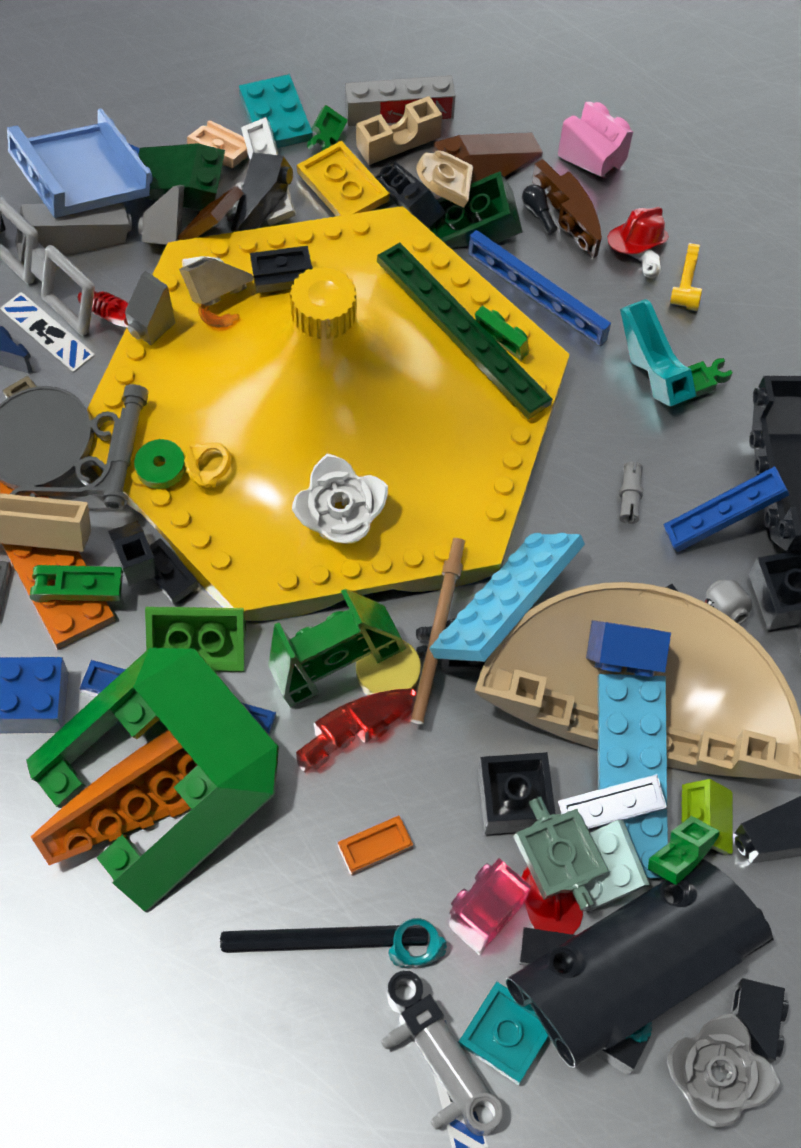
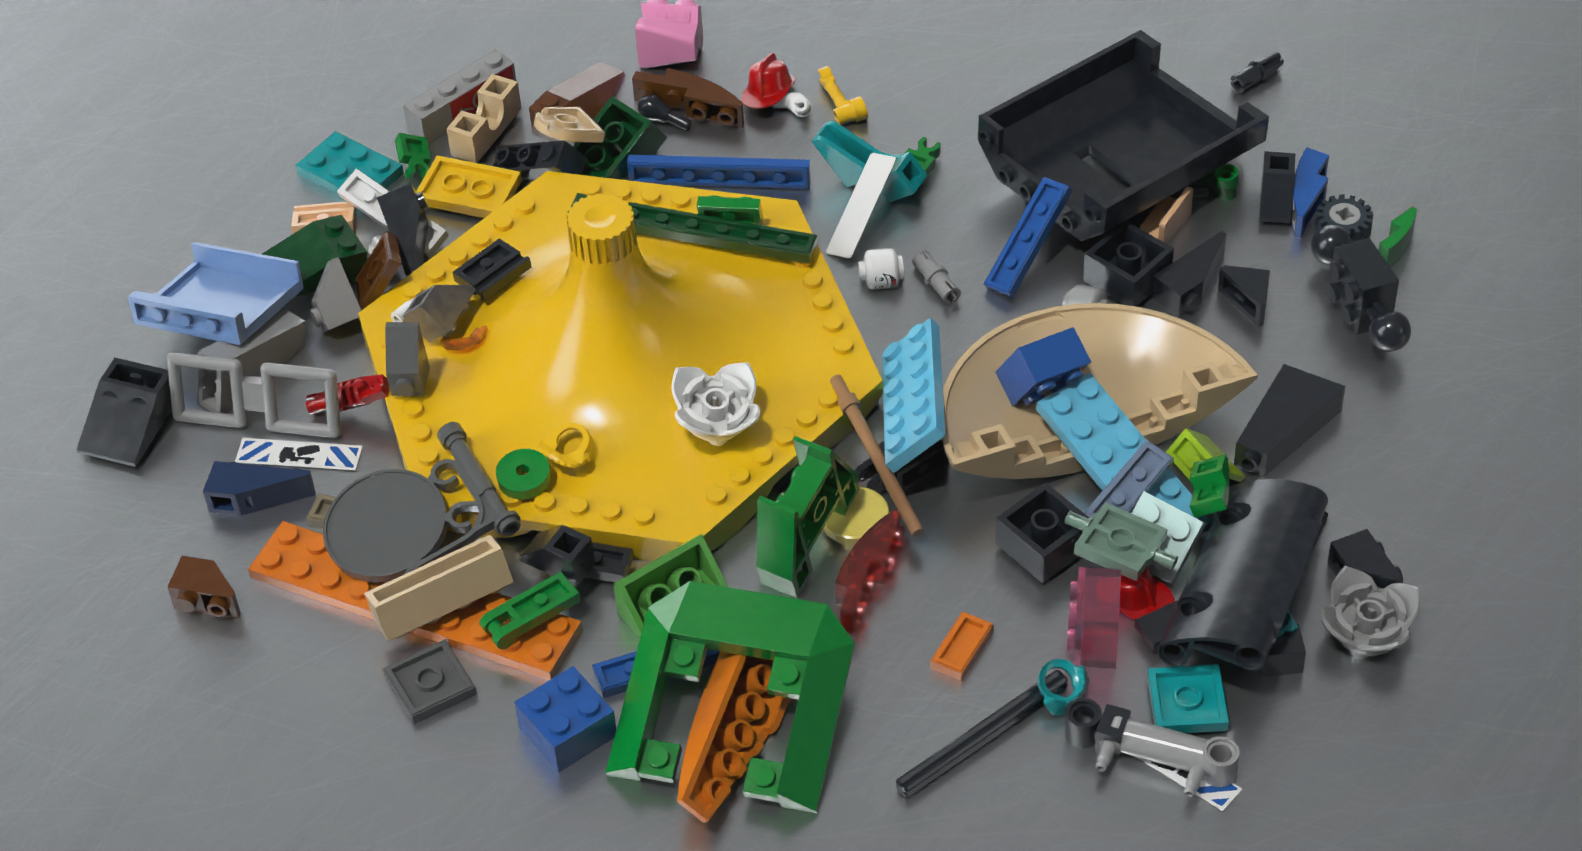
camera: 30 degrees left, 15 degrees down
none -> white sticker [826,153,896,258]
none -> white head [858,248,904,290]

